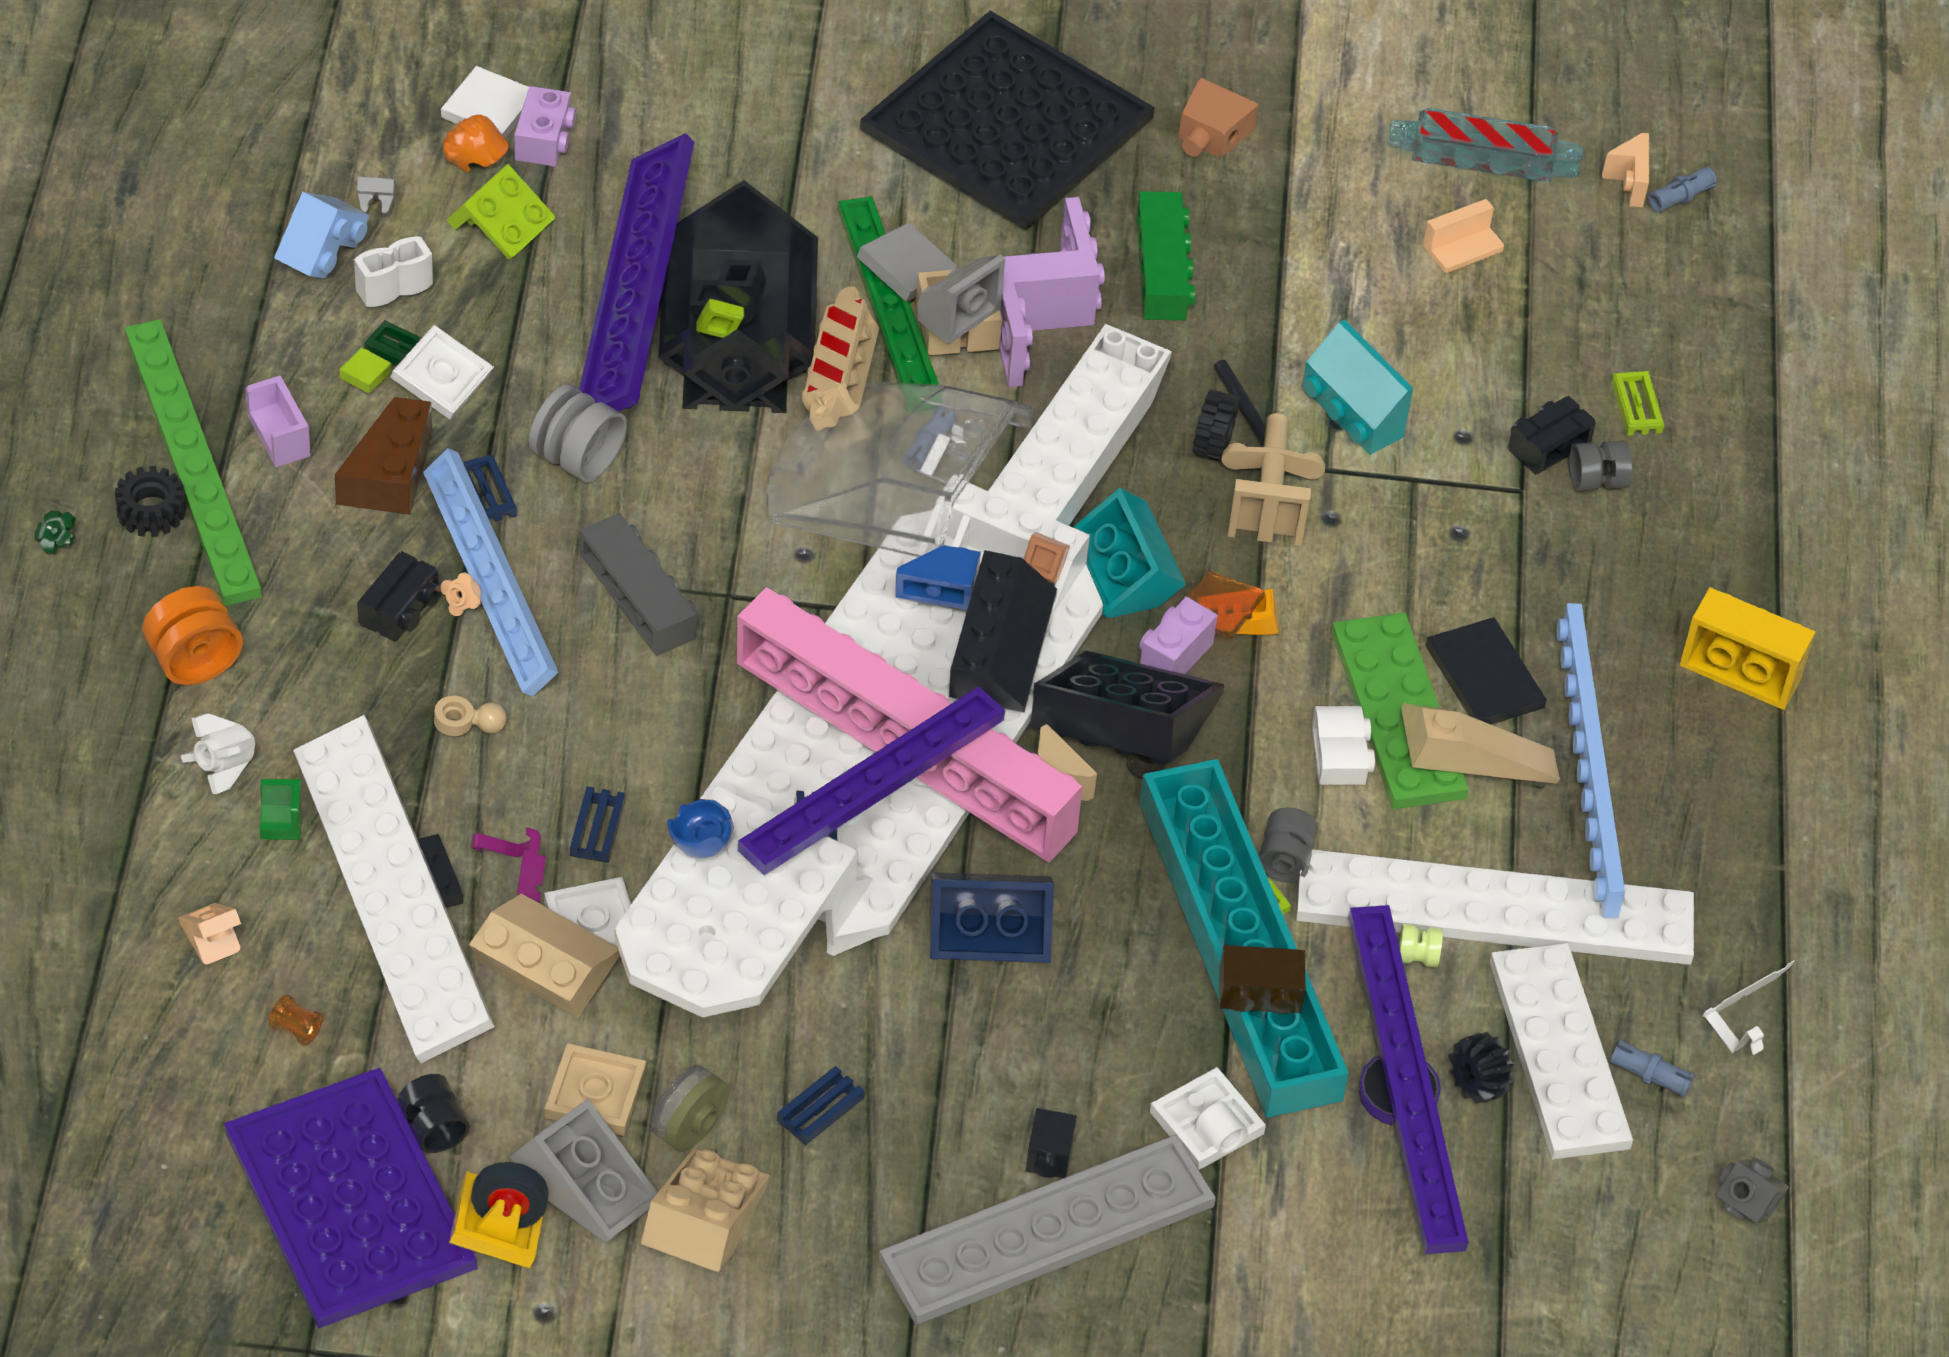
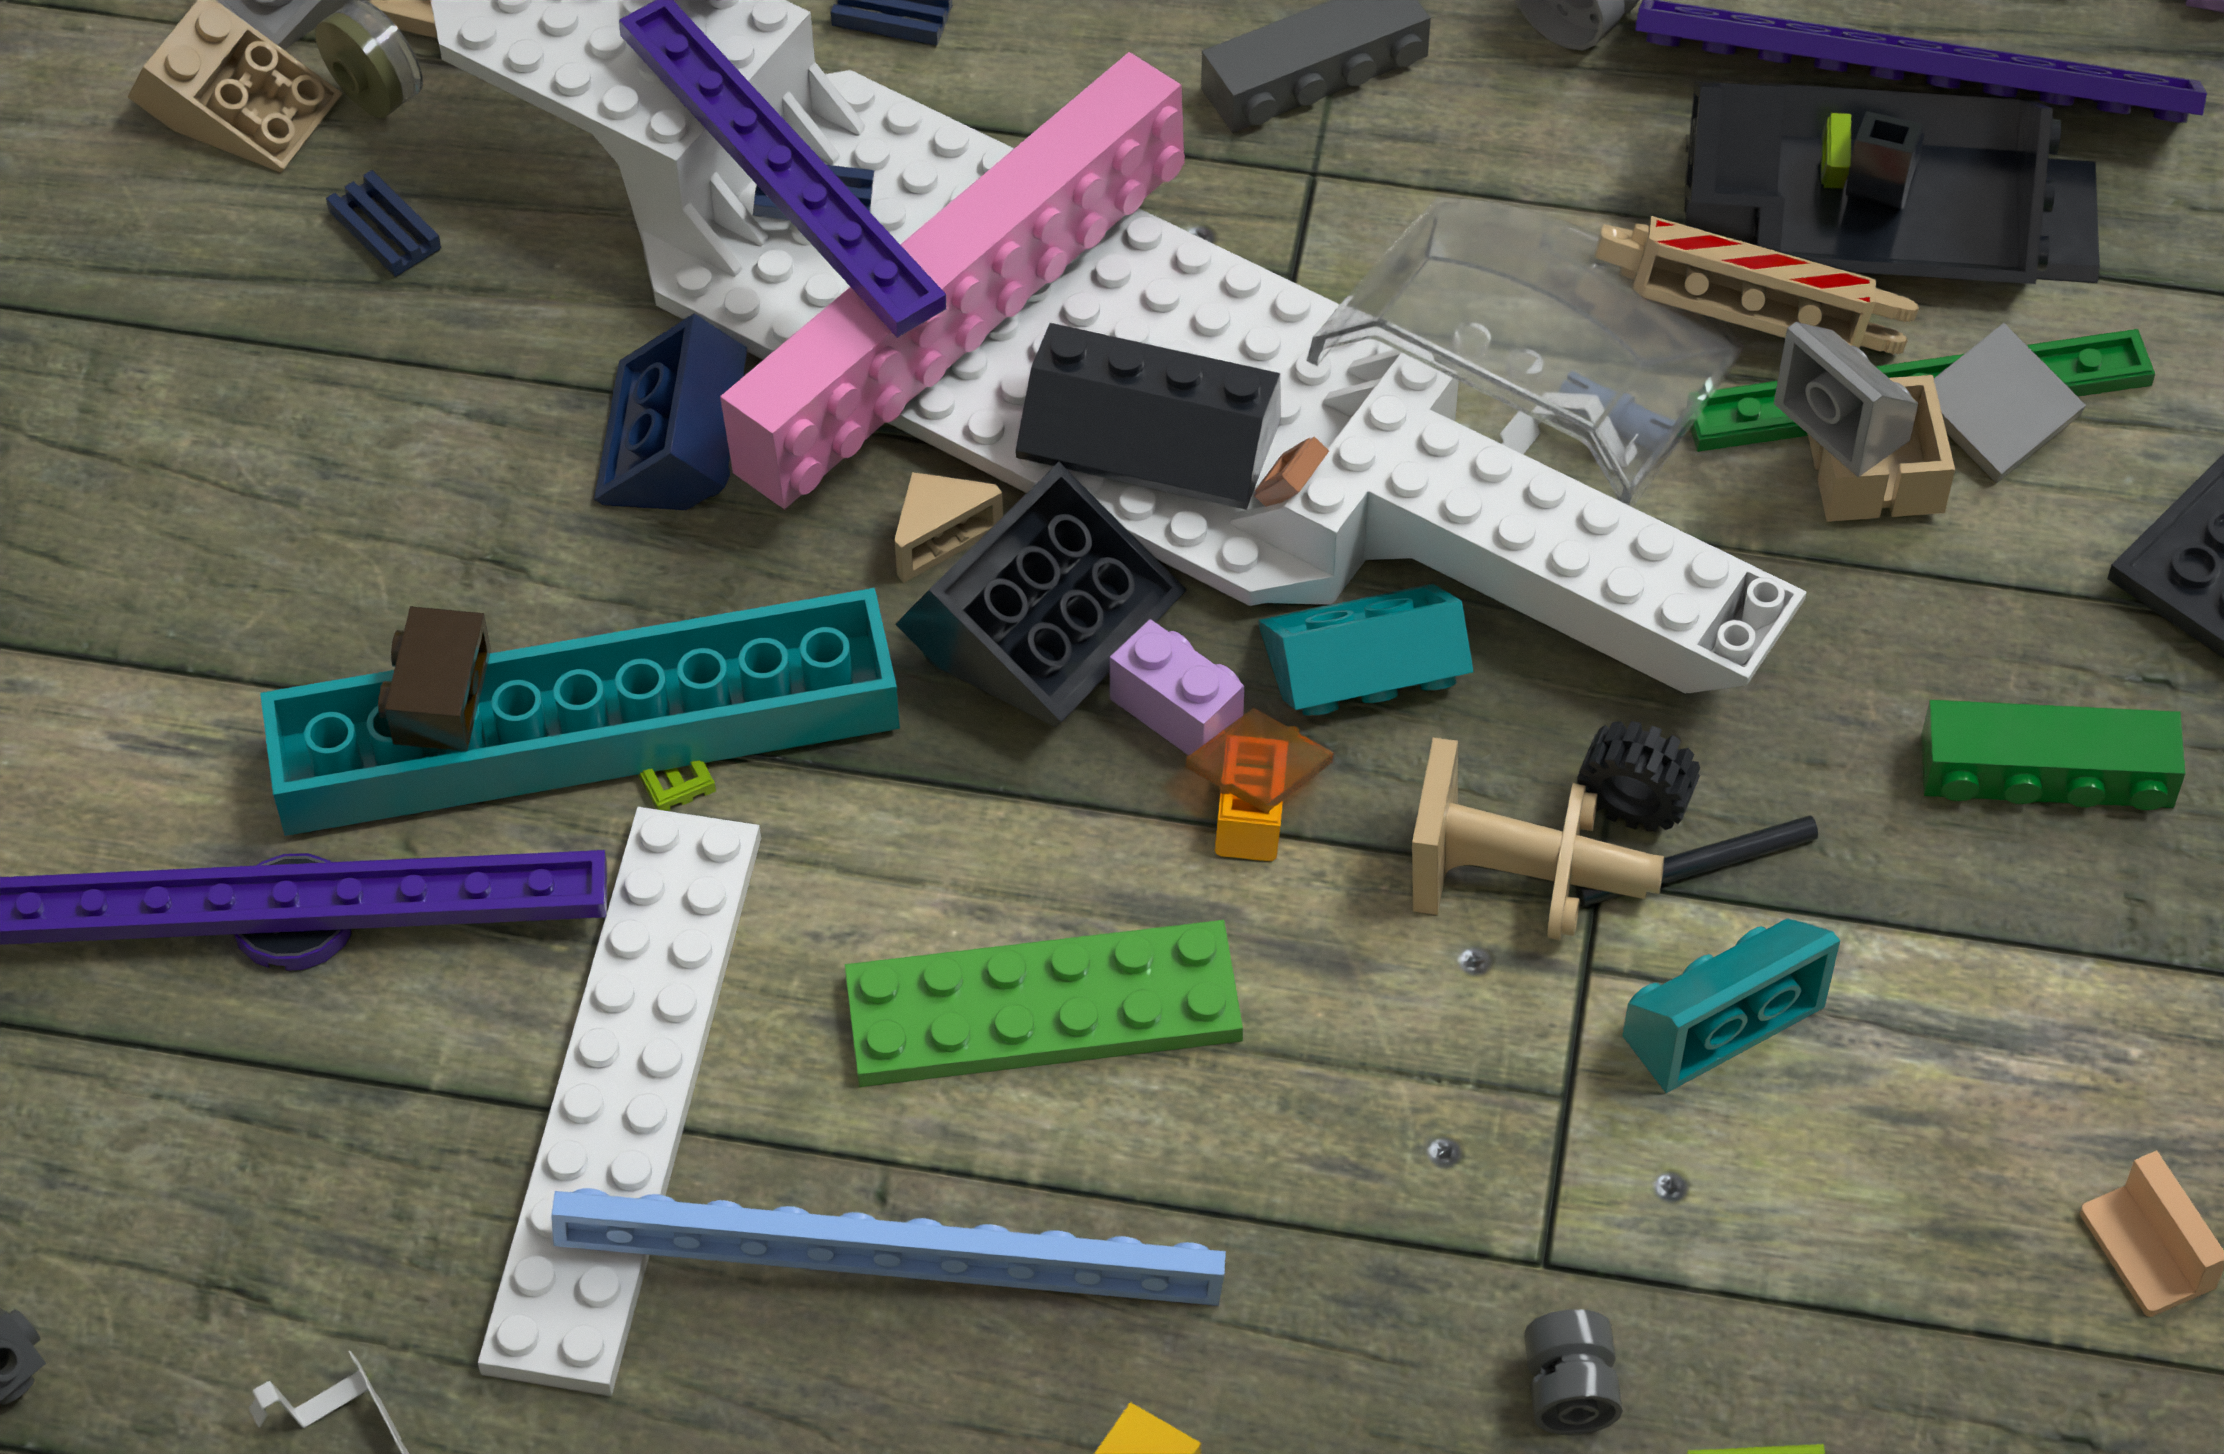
camera: 100 degrees right, 5 degrees up
light grey plate [879,1135,1215,1325] -> none
blue slope [895,545,981,610] -> none
lavender bracket [999,197,1105,387] -> none
black brick [1025,1108,1077,1178] -> none
white plate [1150,1067,1266,1170] -> none
dark grey wheel [1259,807,1318,883] -> none
white brick [1312,706,1375,785] -> none
yellowish green wheel [1399,923,1443,968] -> none
tan wedge [1401,703,1560,784] -> none
black tile [1425,617,1547,725] -> none
black gear [1448,1032,1516,1104] -> none
white plate [1489,943,1633,1160] -> none
black brick [1508,396,1596,475] -> none
sand blue pin [1610,1040,1695,1098] -> none

